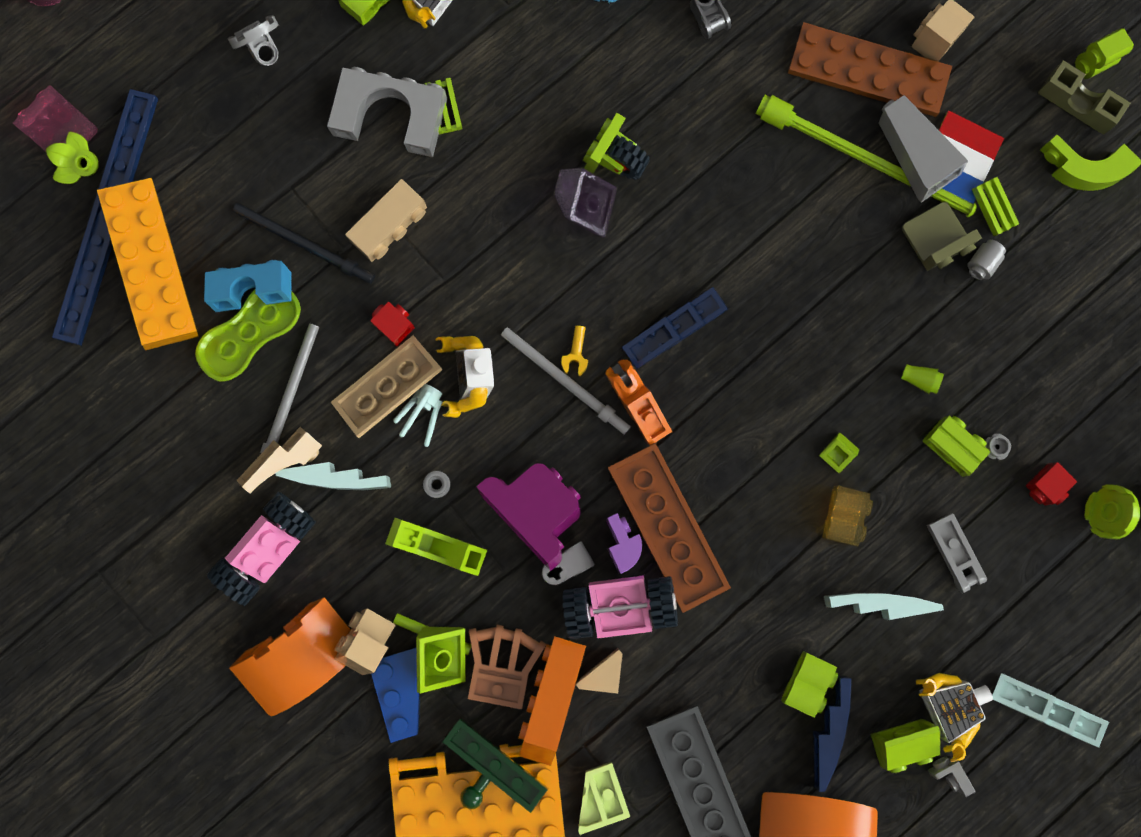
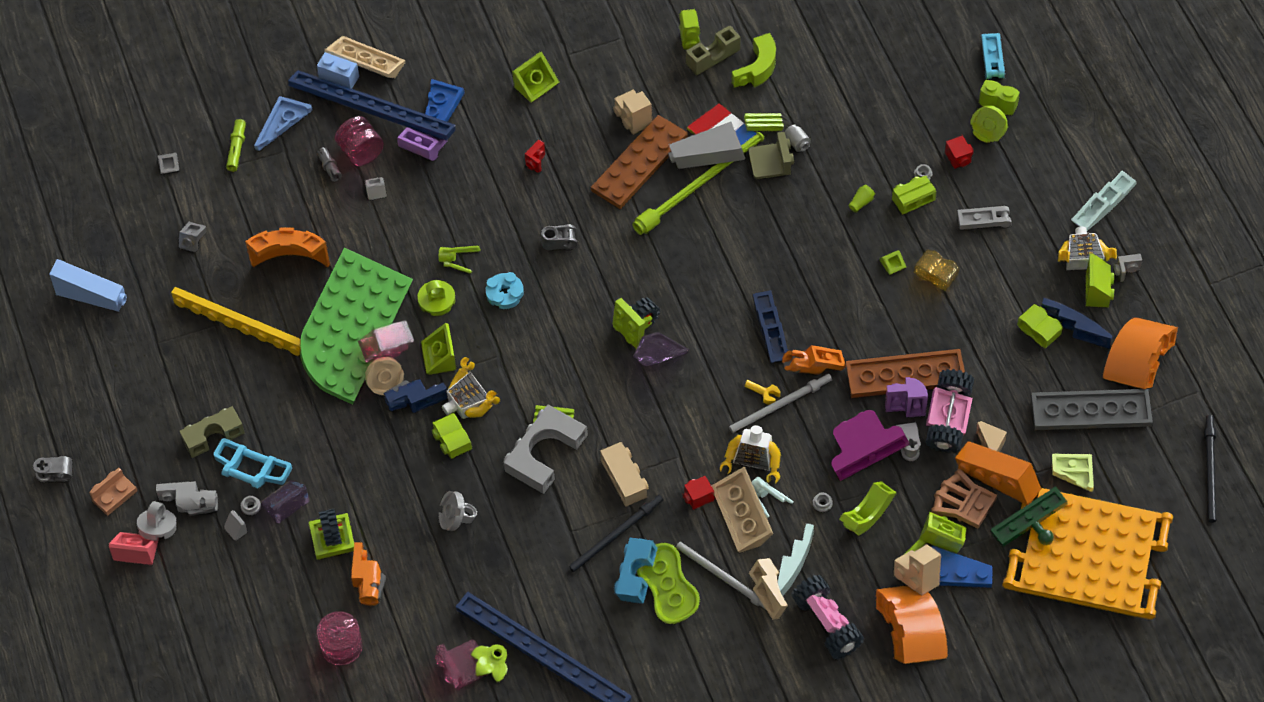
camera: 65 degrees left, 25 degrees down
light orange brick [97,178,199,350] -> none
light aqua slope [824,593,944,620] -> none

